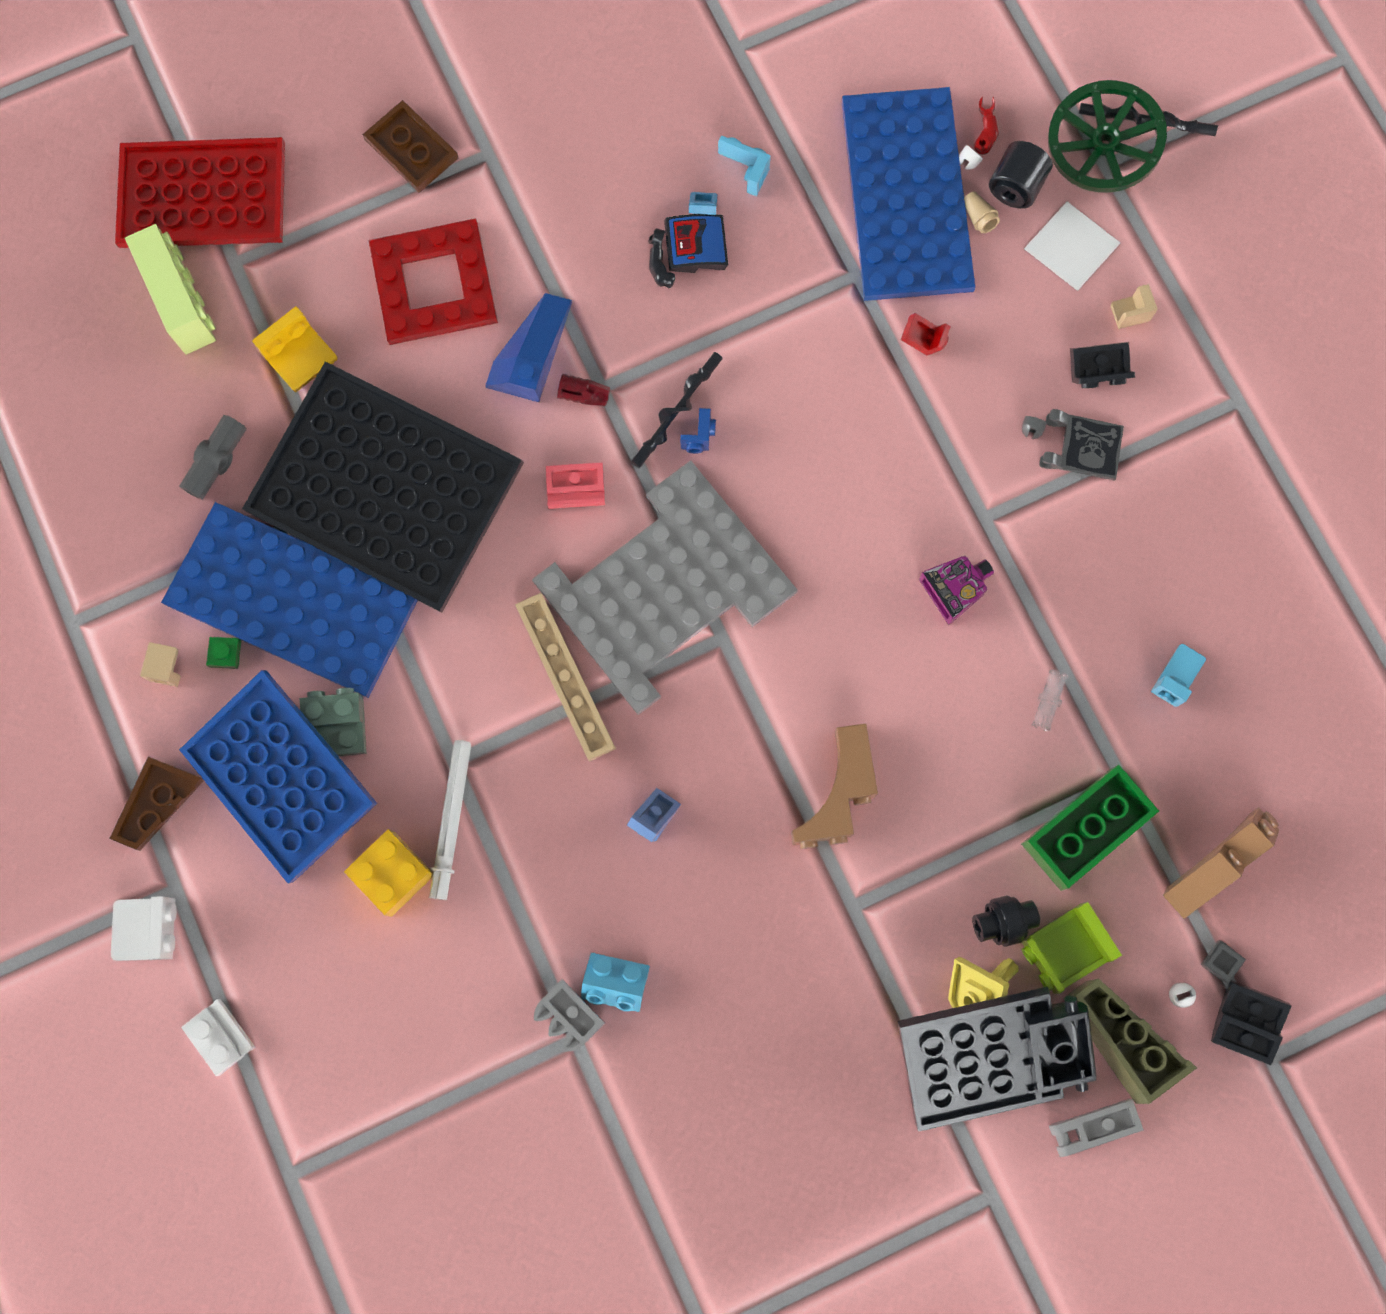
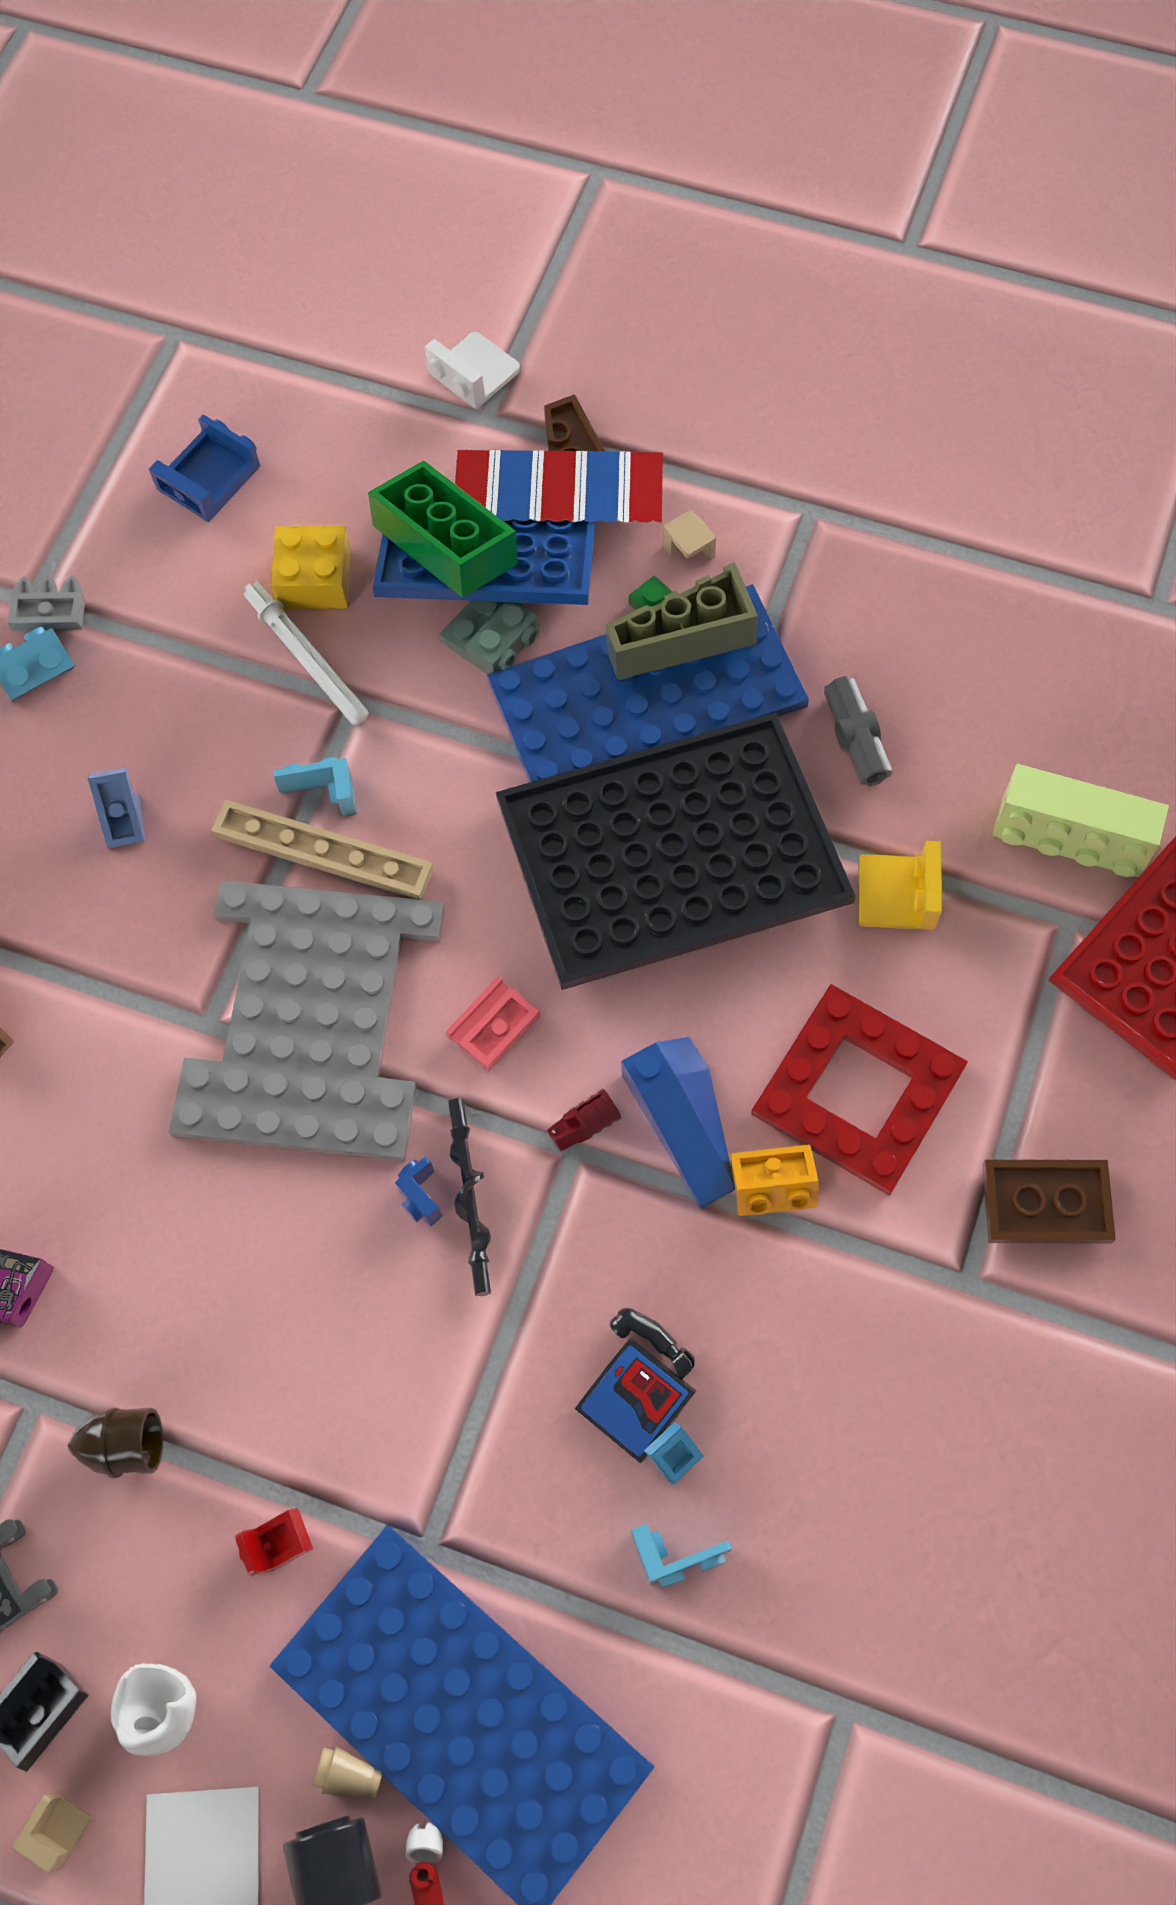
camera: 135 degrees right, 10 degrees down
white plate [181,999,255,1076] -> none
dark grey hinge [1022,416,1047,439] -> none
none -> dark brown helmet [67,1408,163,1478]
none -> white piece [111,1663,196,1756]
none -> blue panel [149,414,261,522]
none -> medium azure bracket [273,758,357,816]
none -> green brick [368,460,518,598]
none -> sticker [455,450,663,523]
none -> olive wedge [606,562,758,680]
none -> light orange bracket [730,1145,819,1216]

